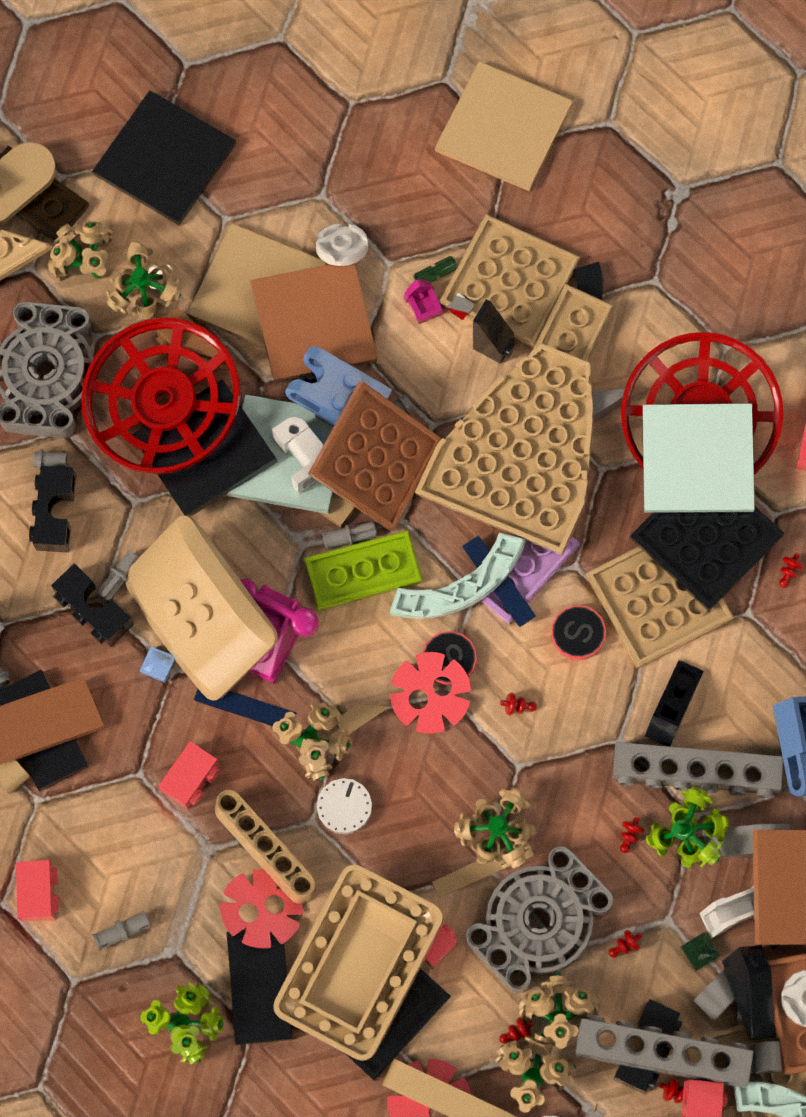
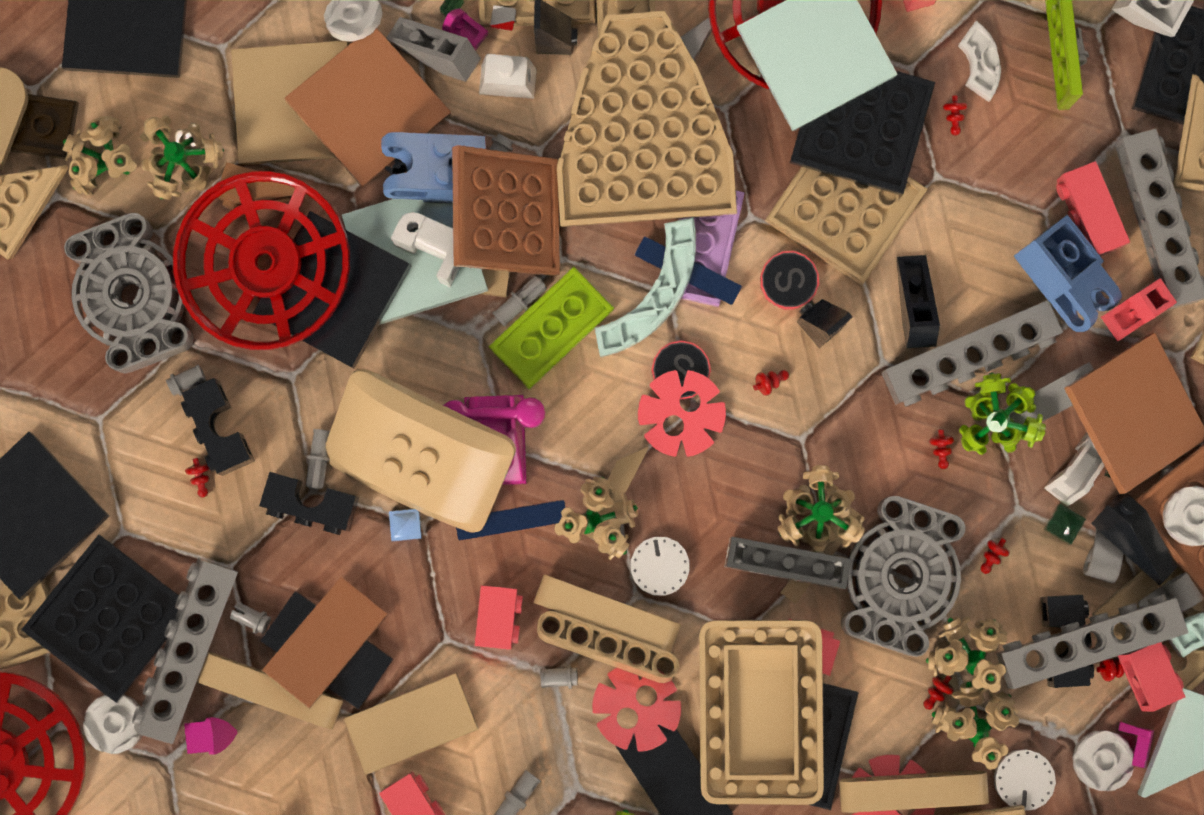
camera: 35 degrees left, 10 degrees up
none -> red hair [185,458,210,498]
none -> tan tile [344,673,478,775]
none -> light grey slope [386,17,481,82]
none -> white torso [479,54,537,99]
none -> tan beam [533,575,681,653]
none -> light grey pin [540,665,578,689]
none -> dark grey piece [724,537,851,589]
none -> black slope [797,299,853,348]

